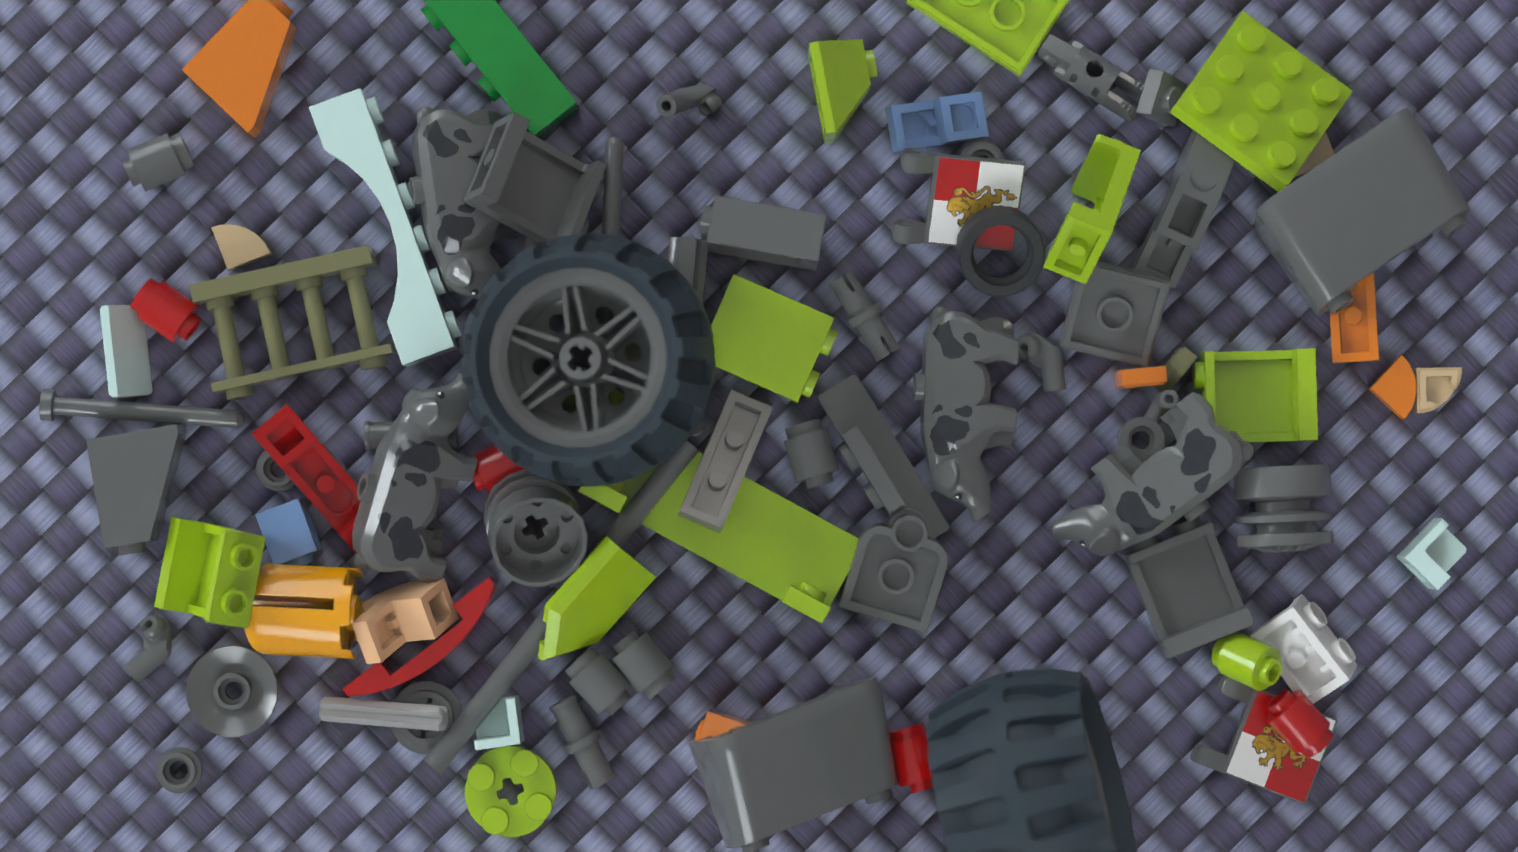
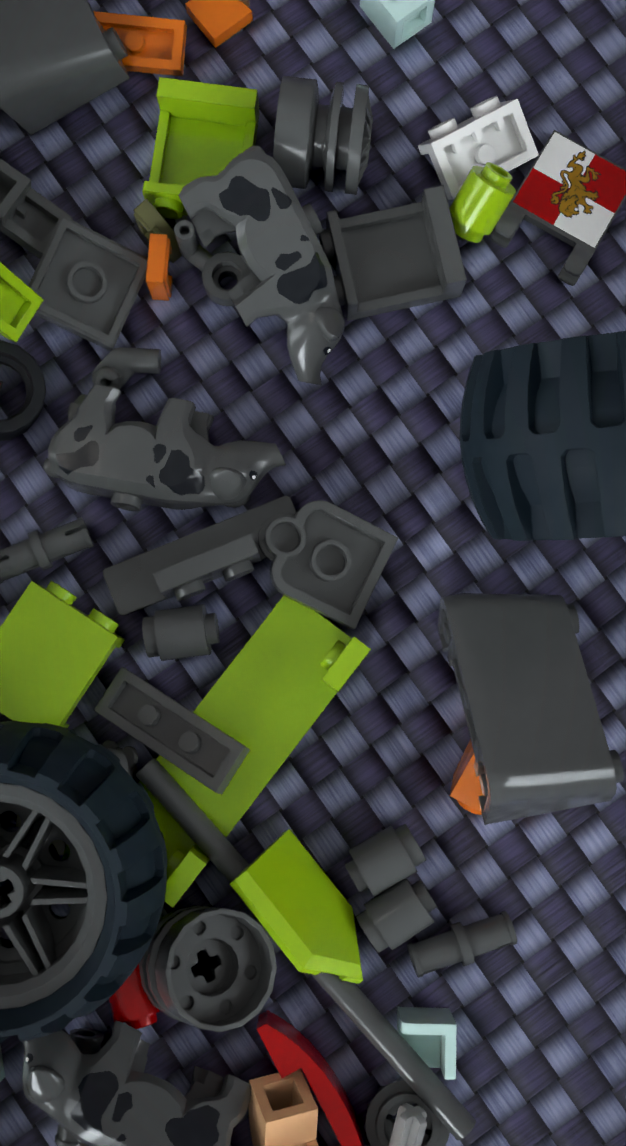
camera: 85 degrees left, 5 degrees down
lime plate [465,745,557,837] -> none
red brick [889,723,934,794] -> none
red brick [1266,689,1334,758] -> none

